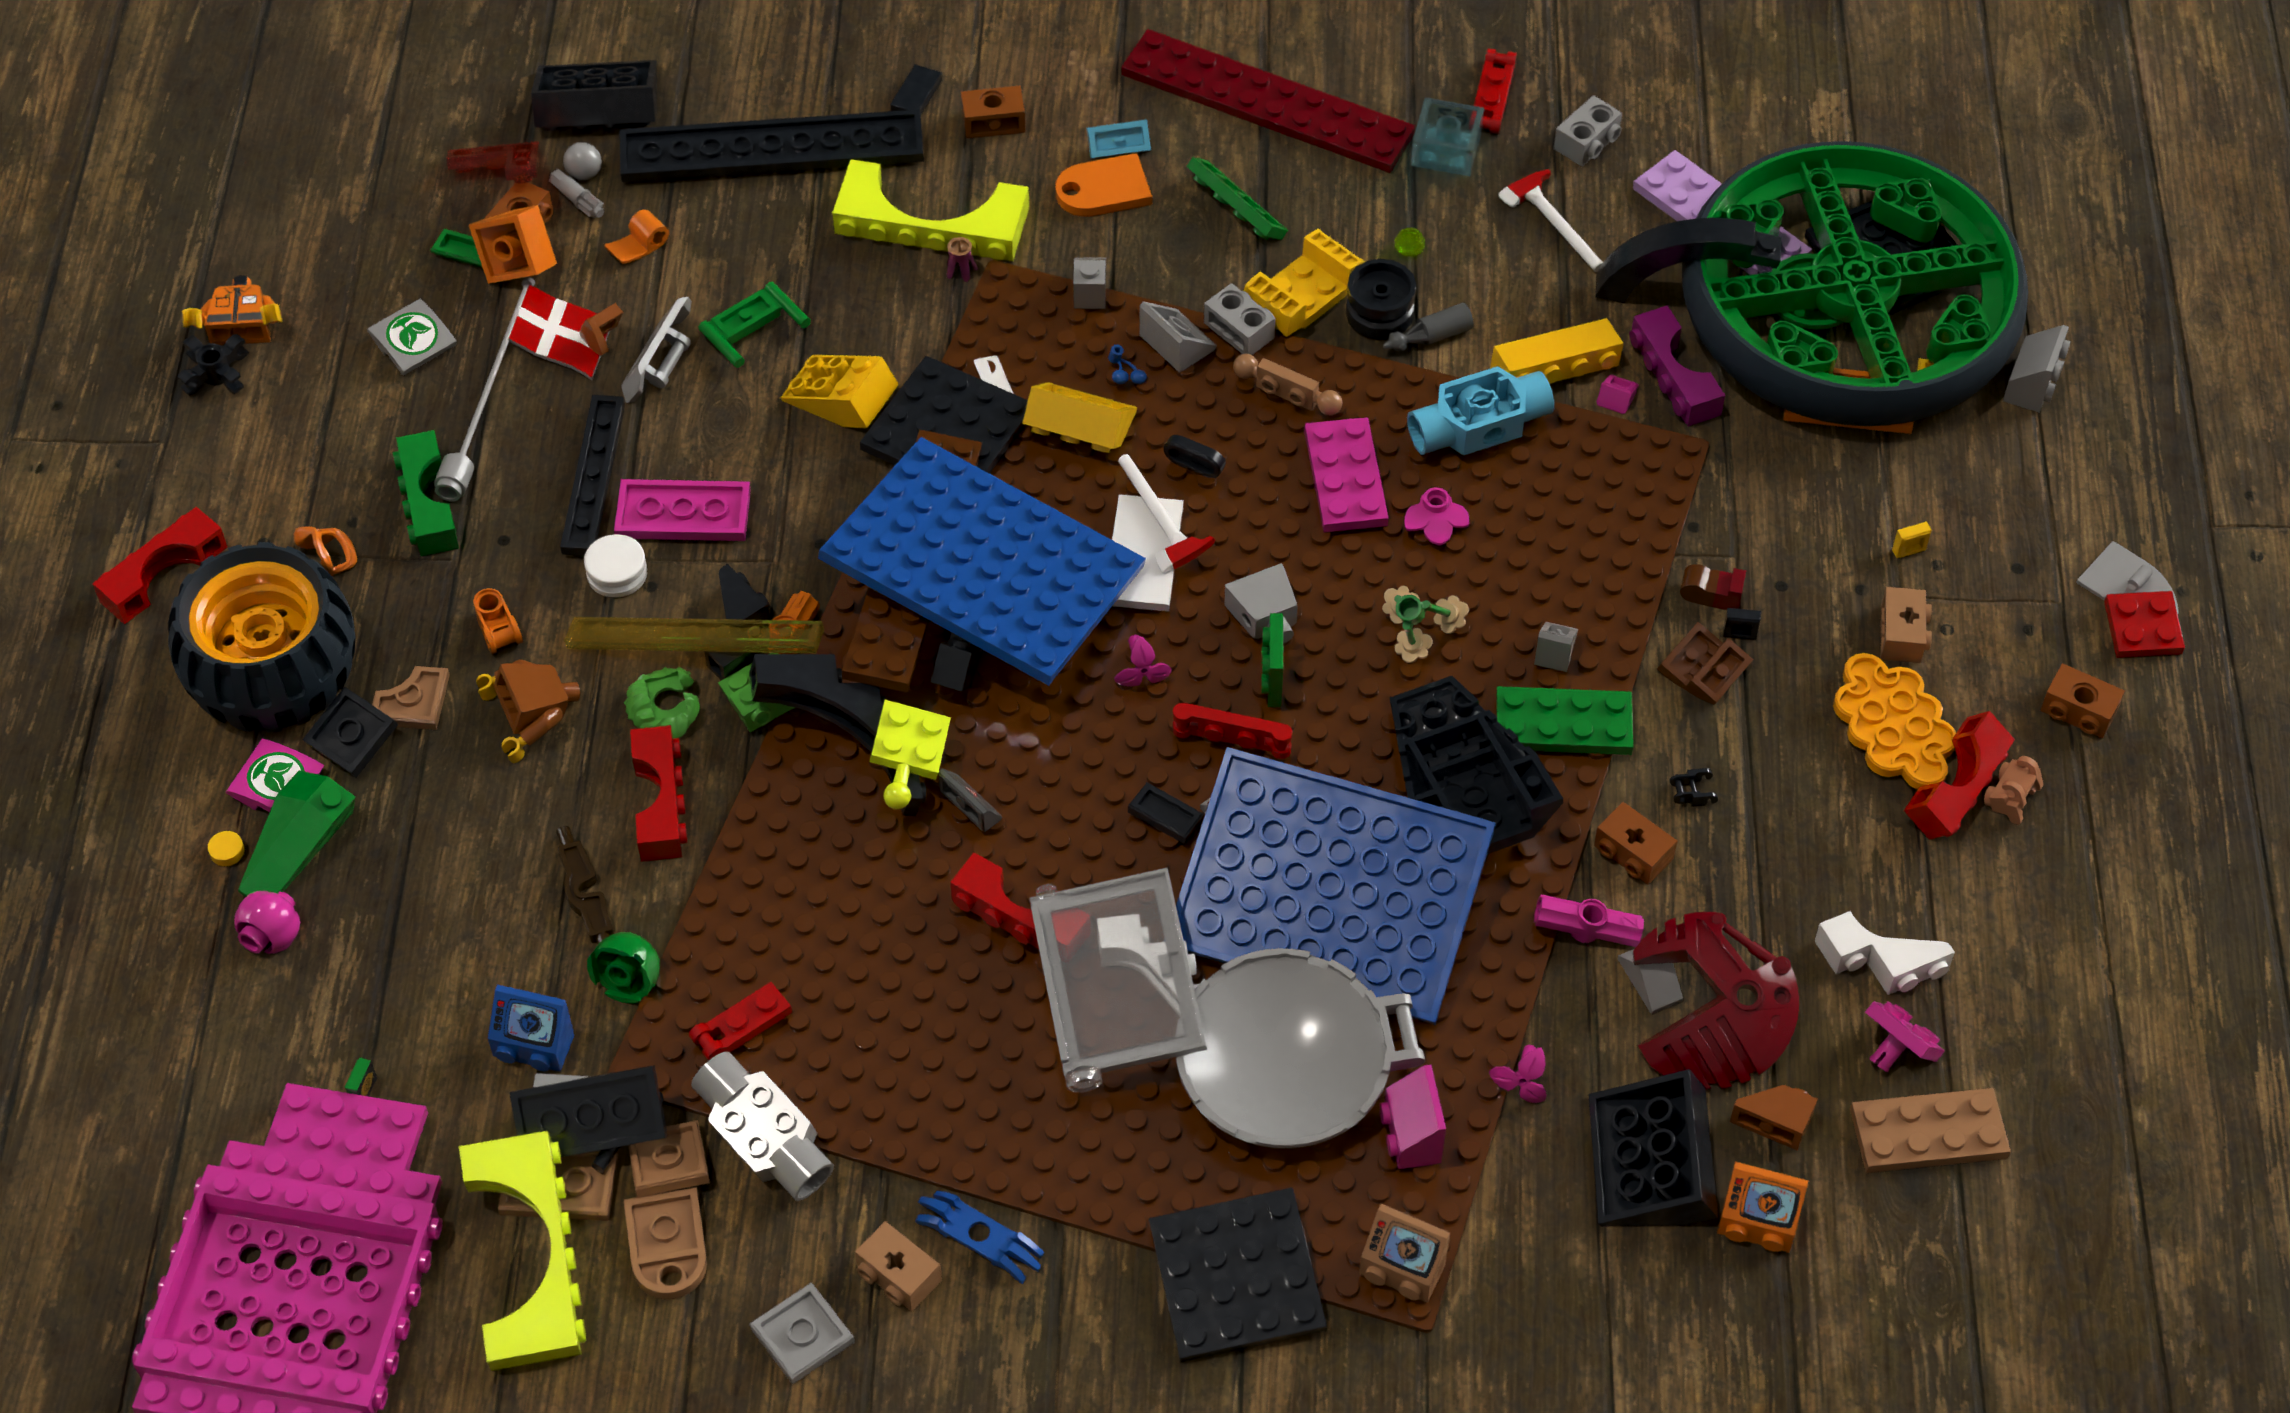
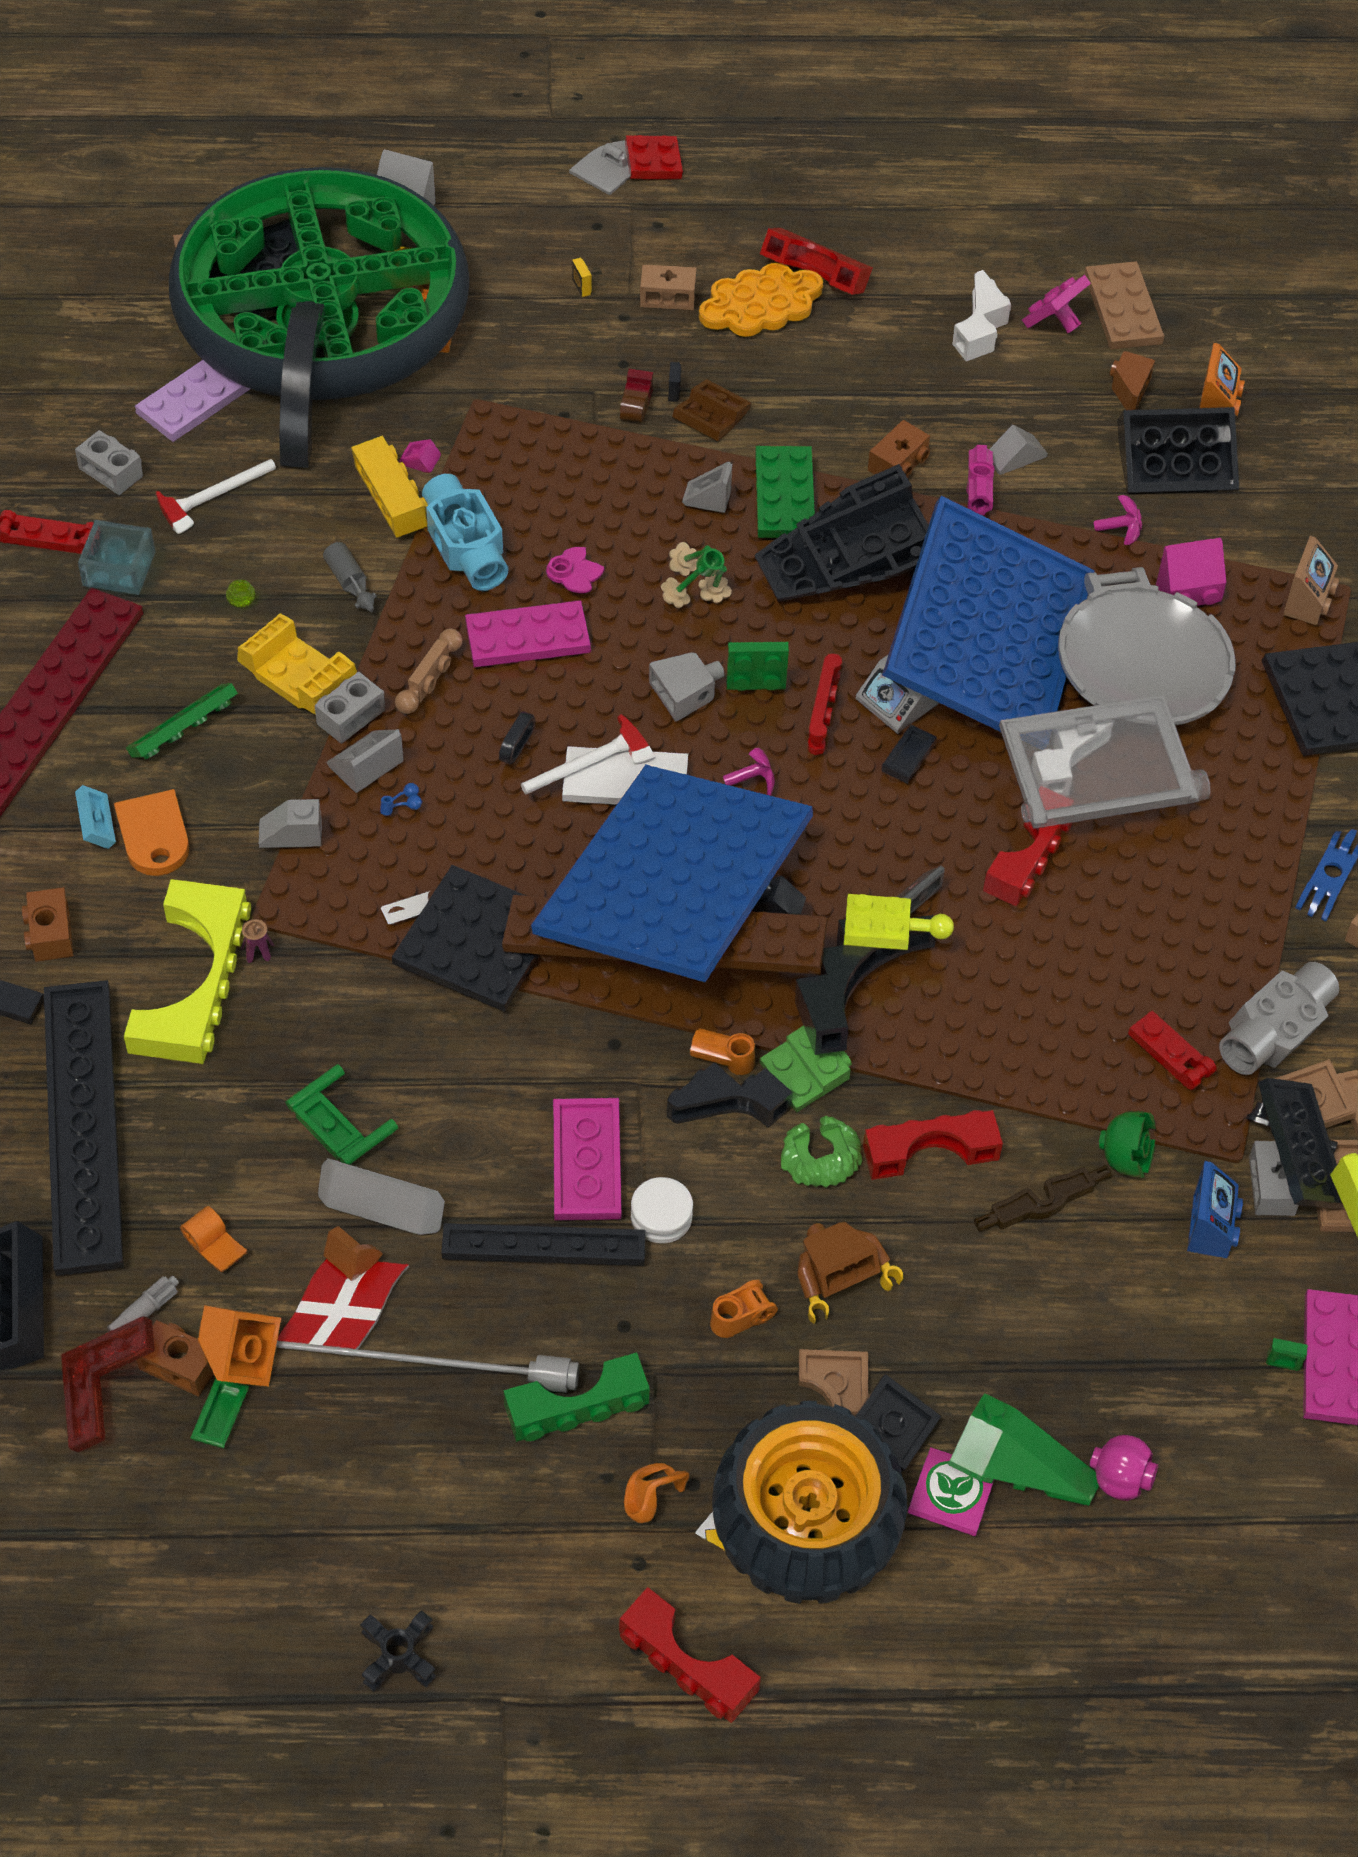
camera: 95 degrees left, 0 degrees up
orange torso [182,276,282,345] -> none
yellow tile [208,831,245,866] -> none
slope [367,299,456,376] -> none
light grey piece [563,143,602,180] -> none
clear yellow tile [564,617,825,654] -> none
yellow slope [780,355,899,428] -> none
yellow slope [1022,382,1138,452] -> none
black wheel [1346,259,1417,340] -> none
magenta arch [1629,305,1725,427] -> none
dark red piece [1632,912,1799,1090] -> none
black piece [1669,768,1718,807] -> none
nougat piece [1984,756,2044,825] -> none
dark orange brick [2040,663,2125,738] -> none

